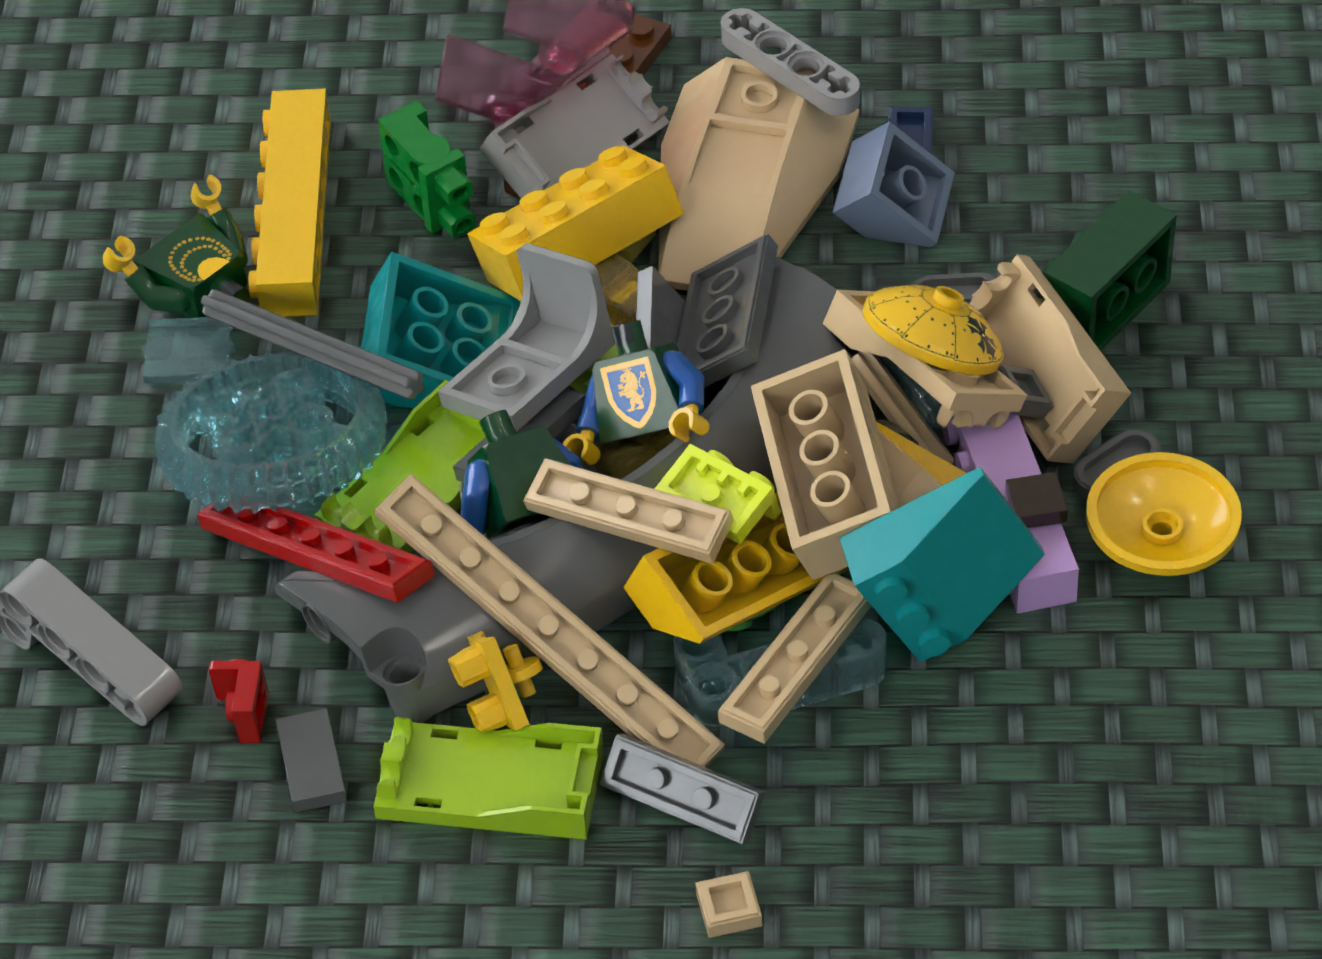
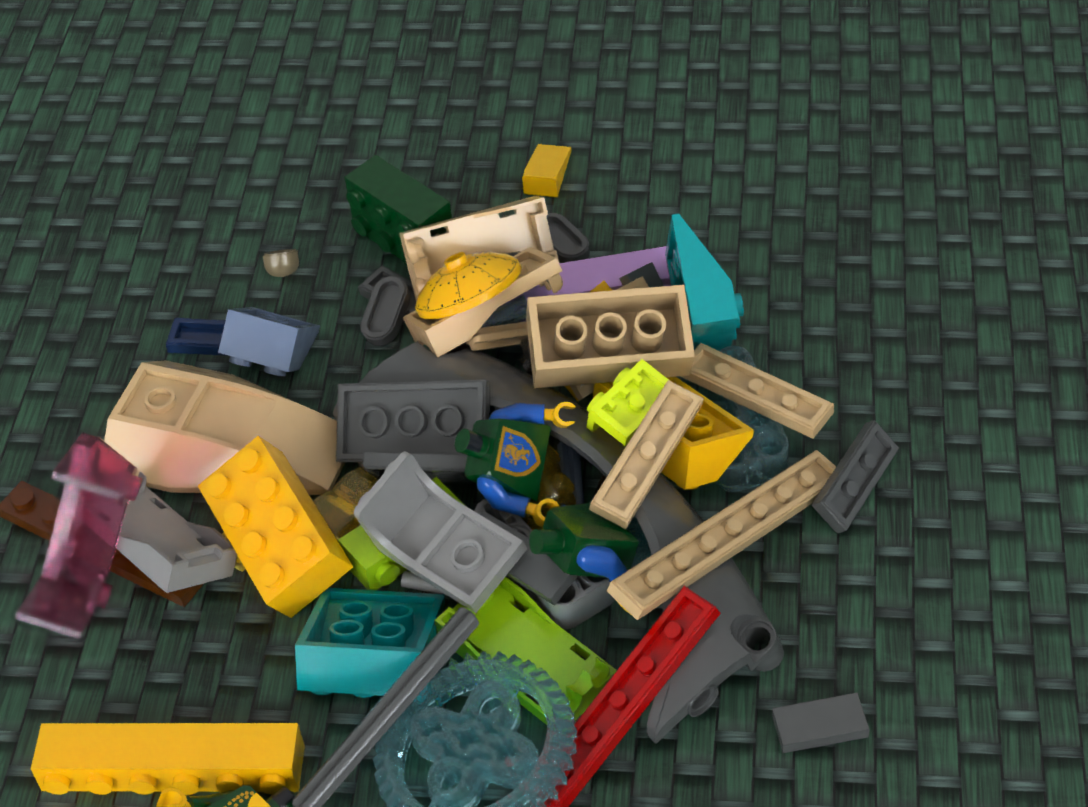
camera: 85 degrees left, 0 degrees up
red bracket [209,659,269,743] -> none
lime piece [373,717,604,840] -> none
green hips [378,100,476,238] -> none
yellow hips [448,631,543,732] -> none
tan tile [695,871,762,938] -> none
light grey beam [721,8,860,116] -> none
dark brown tile [1005,472,1068,528] -> none
yellow dish [1086,452,1242,576] -> none
none -> dark tan piece [263,249,299,277]
none -> yellow slope [522,144,572,197]

